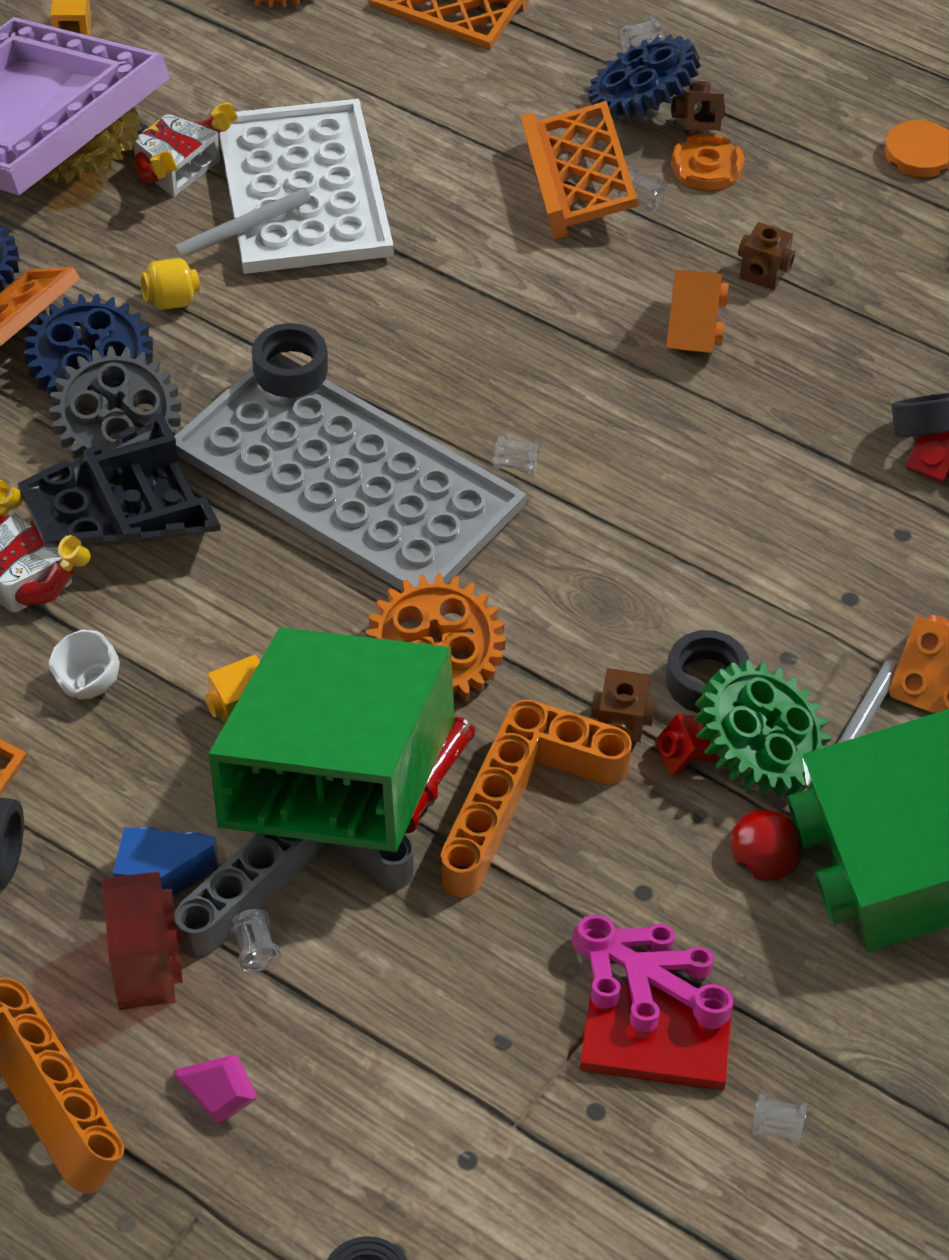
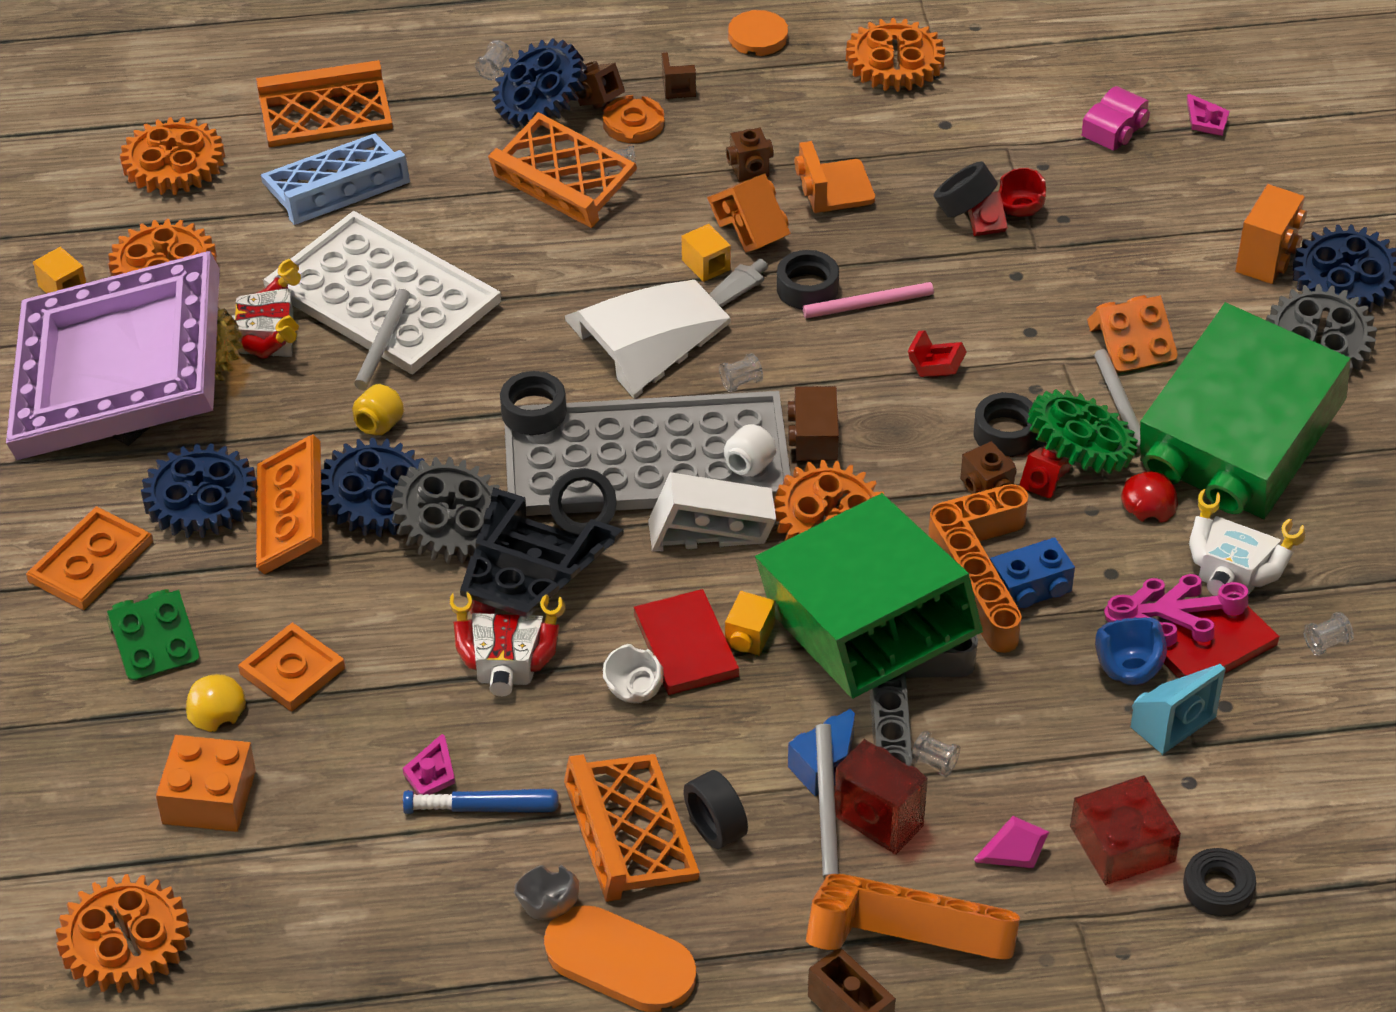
camera: 40 degrees left, 5 degrees down
none -> orange gear [108,219,217,276]
none -> light blue fence [261,133,410,225]
none -> black tyre [549,468,617,535]
none -> white wedge [565,280,731,399]
none -> red tile [634,589,739,695]
none -> white wedge [648,472,776,552]
none -> reddish brown panel [661,52,696,99]
none -> light orange brick [681,224,731,282]
none -> light grey bar [709,259,768,307]
none -> white head [724,424,776,477]
none -> black tyre [776,250,839,310]
none -> reddish brown brick [788,386,839,461]
none -> orange bracket [794,141,875,213]
none -> bright pink bar [803,282,934,319]
none -> light grey bar [815,724,839,878]
none -> red bracket [908,330,967,377]
none -> blue brick [990,537,1075,609]
none -> clear red brick [1070,775,1181,885]
none -> blue piece [1095,617,1167,685]
none -> medium azure slope [1130,664,1225,755]
none -> white torso [1189,489,1306,596]

